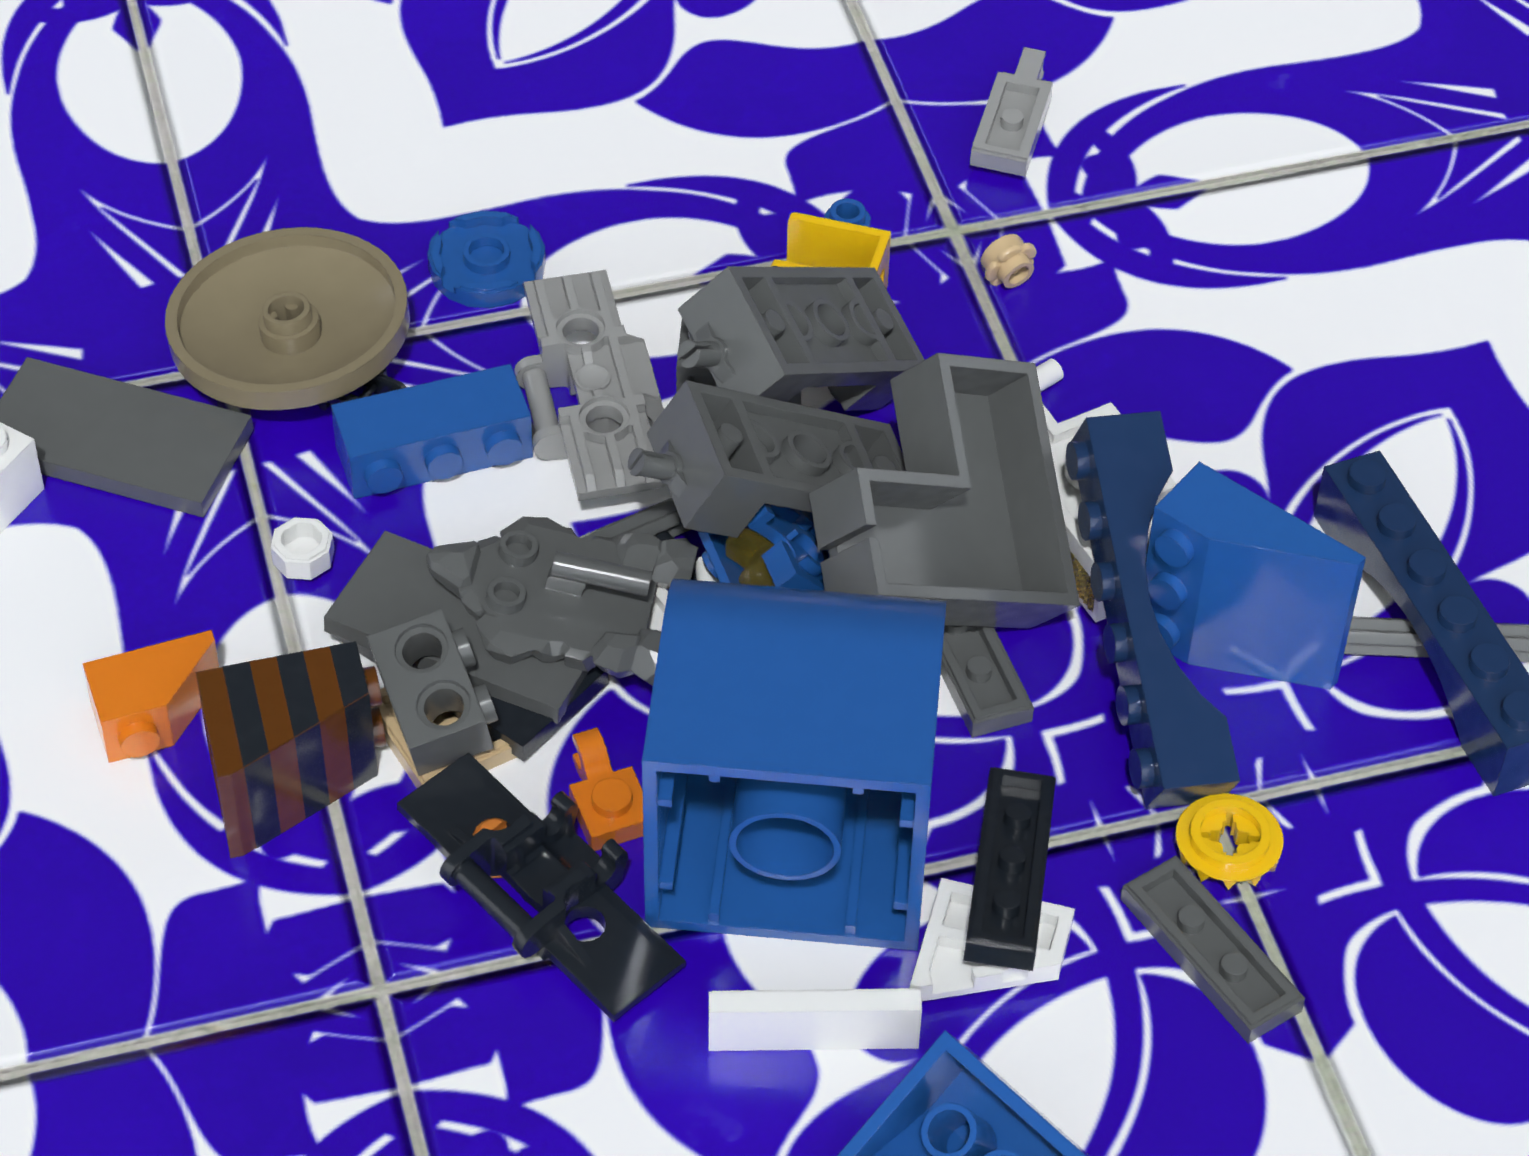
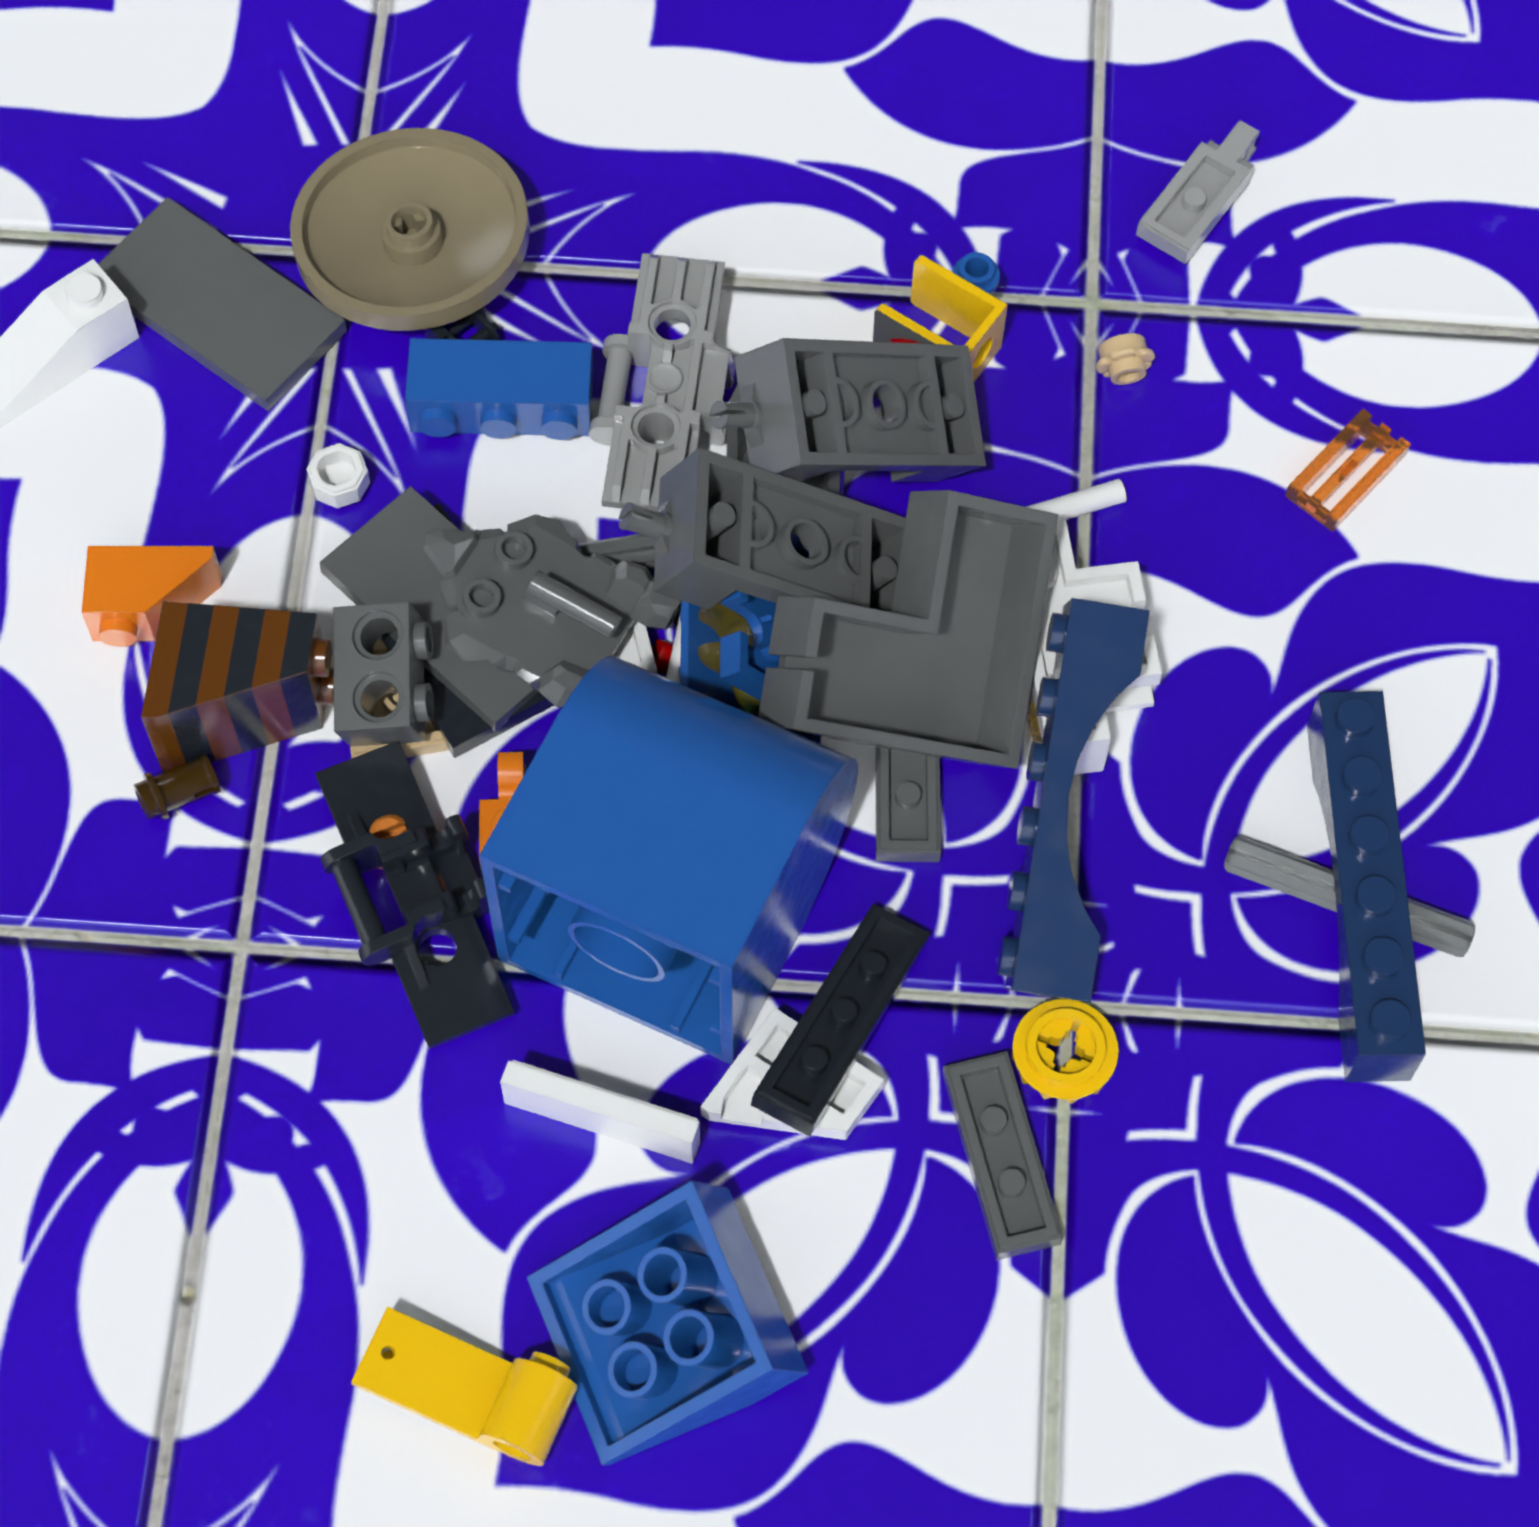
camera: 20 degrees right, 15 degrees up
blue tile [427,211,546,308] -> none
blue slope [1146,461,1366,690] -> none
none -> dark brown pin [133,754,221,821]
none -> clear orange tile [1285,409,1411,532]

